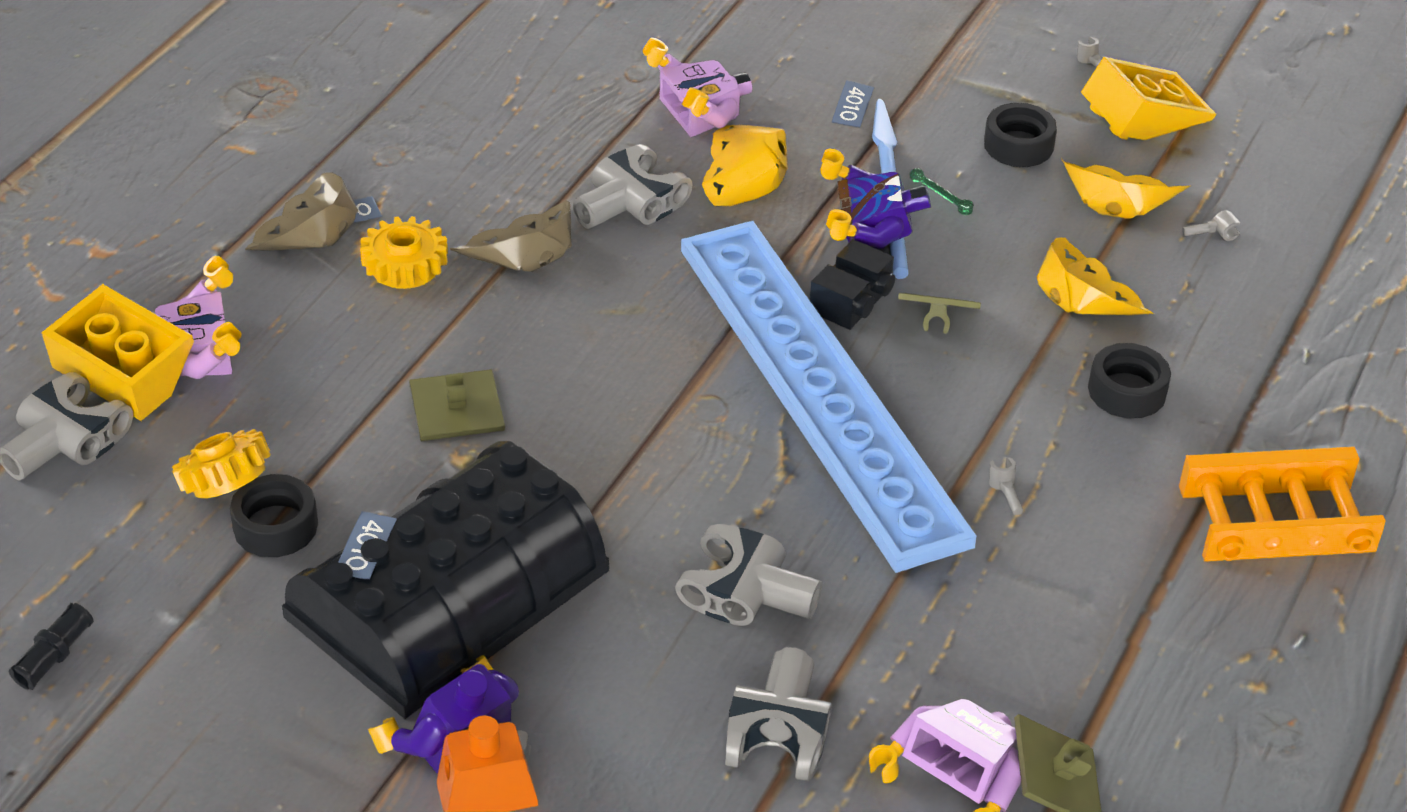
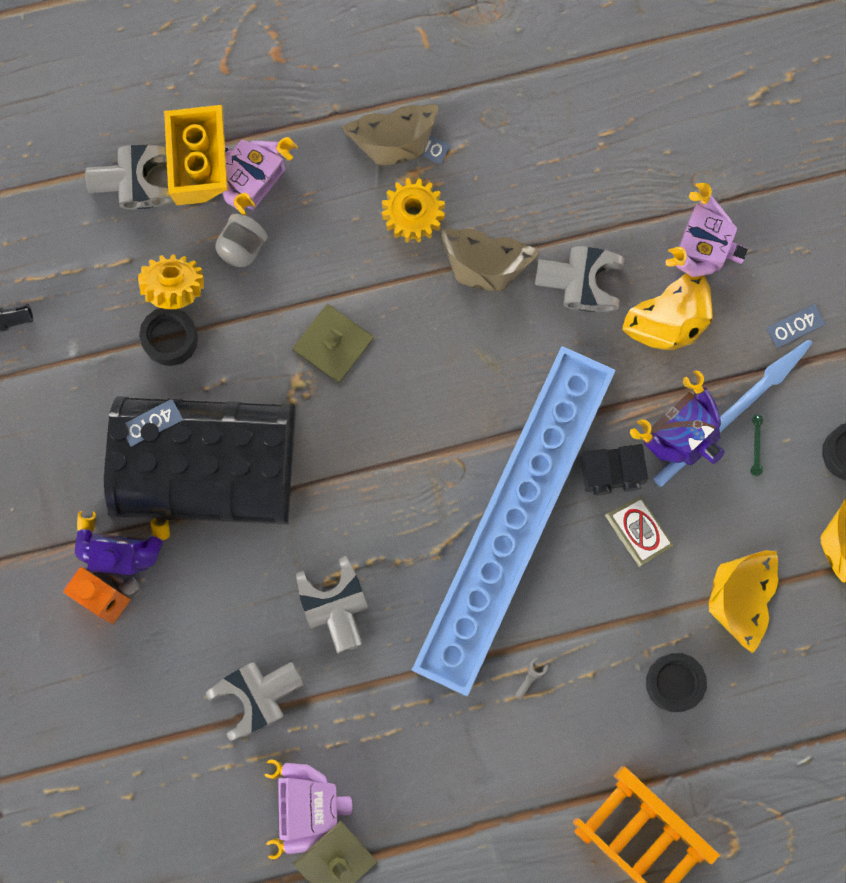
camera: 50 degrees right, 35 degrees up
none -> light grey helmet [215,214,268,268]

